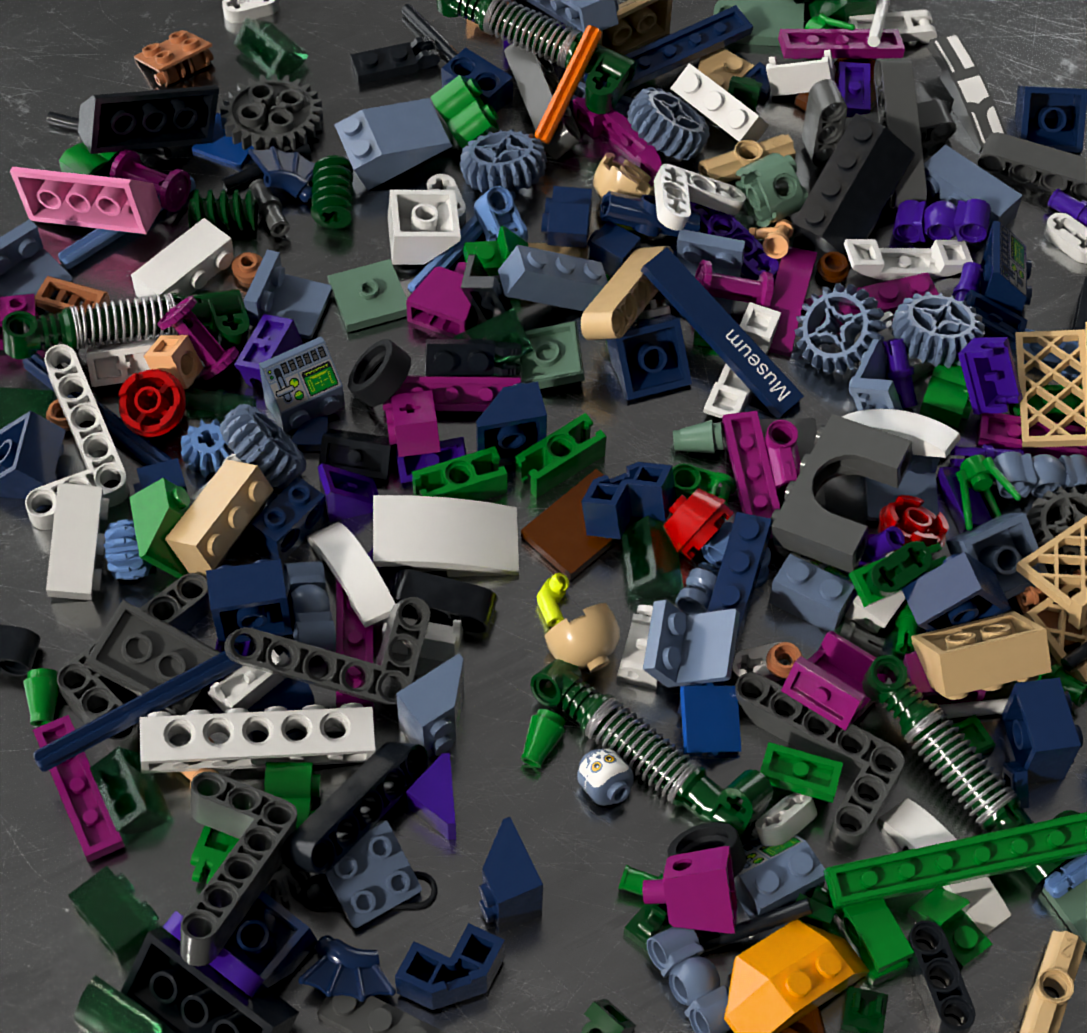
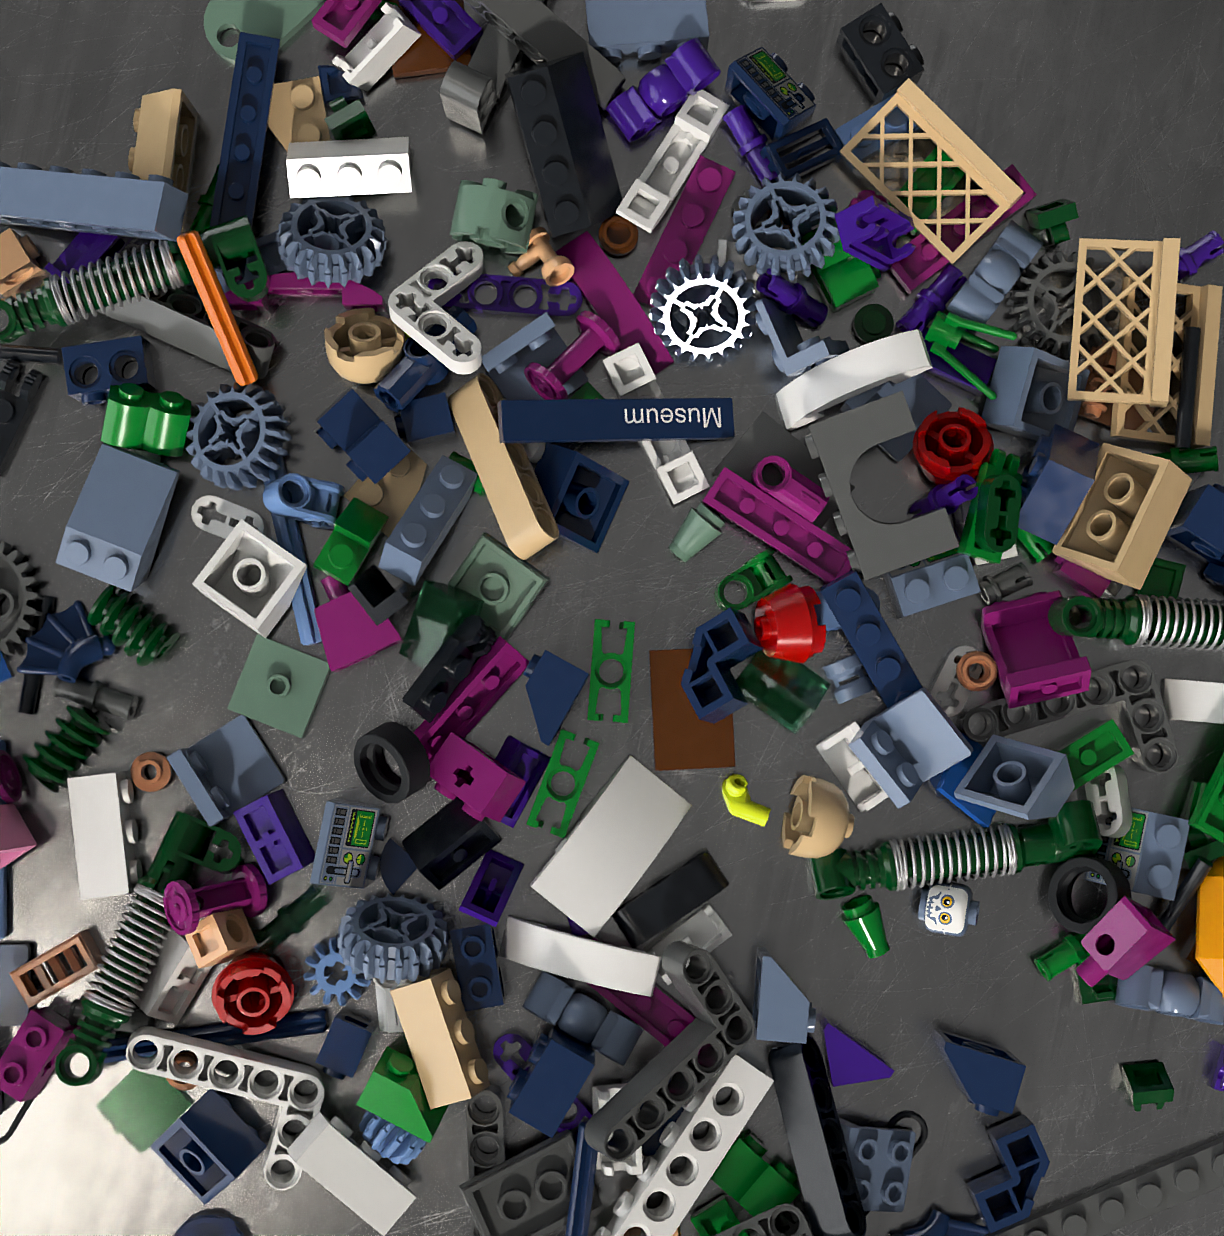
camera: 45 degrees left, 30 degrees up
tan piece [698,134,796,183] -> none
none -> sand blue slope [954,734,1075,820]

